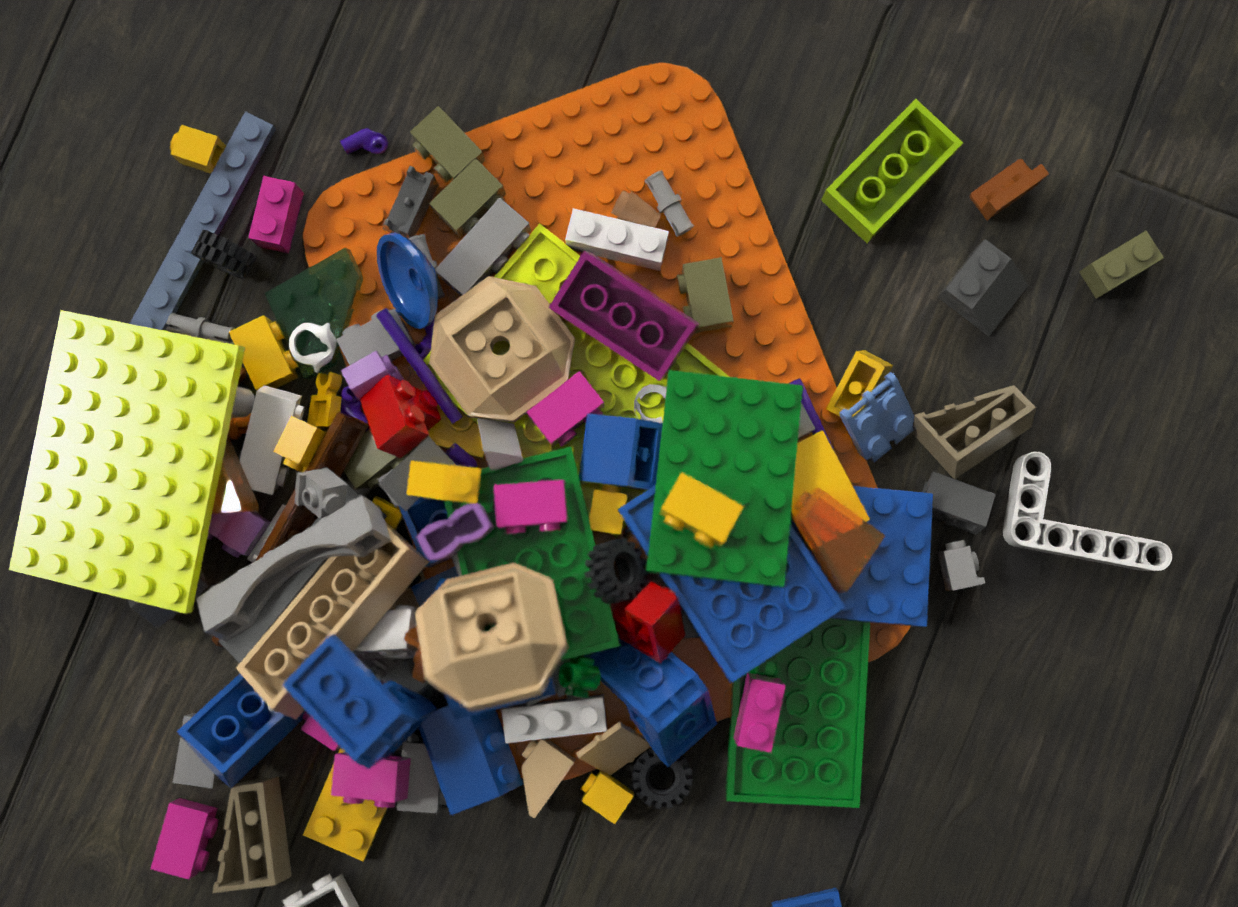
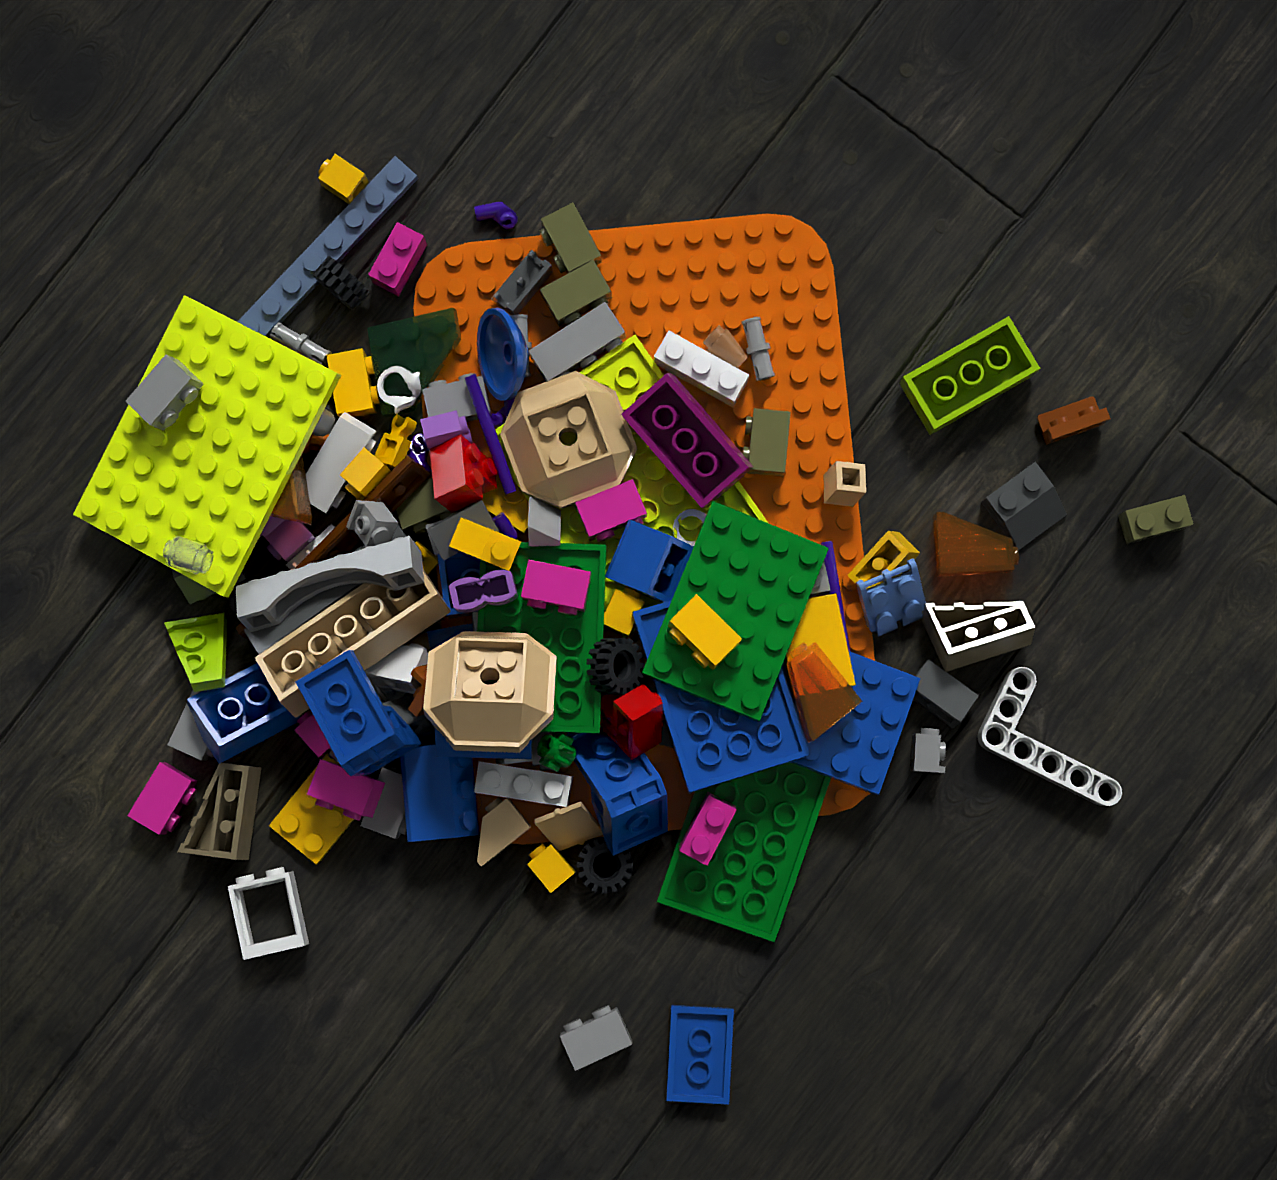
camera: 15 degrees right, 0 degrees up
none -> light grey brick [126,354,204,431]
none -> clear brick [163,536,213,574]
none -> lime wing [164,613,227,692]
none -> tan brick [823,461,866,507]
none -> clear orange slope [933,512,1019,576]

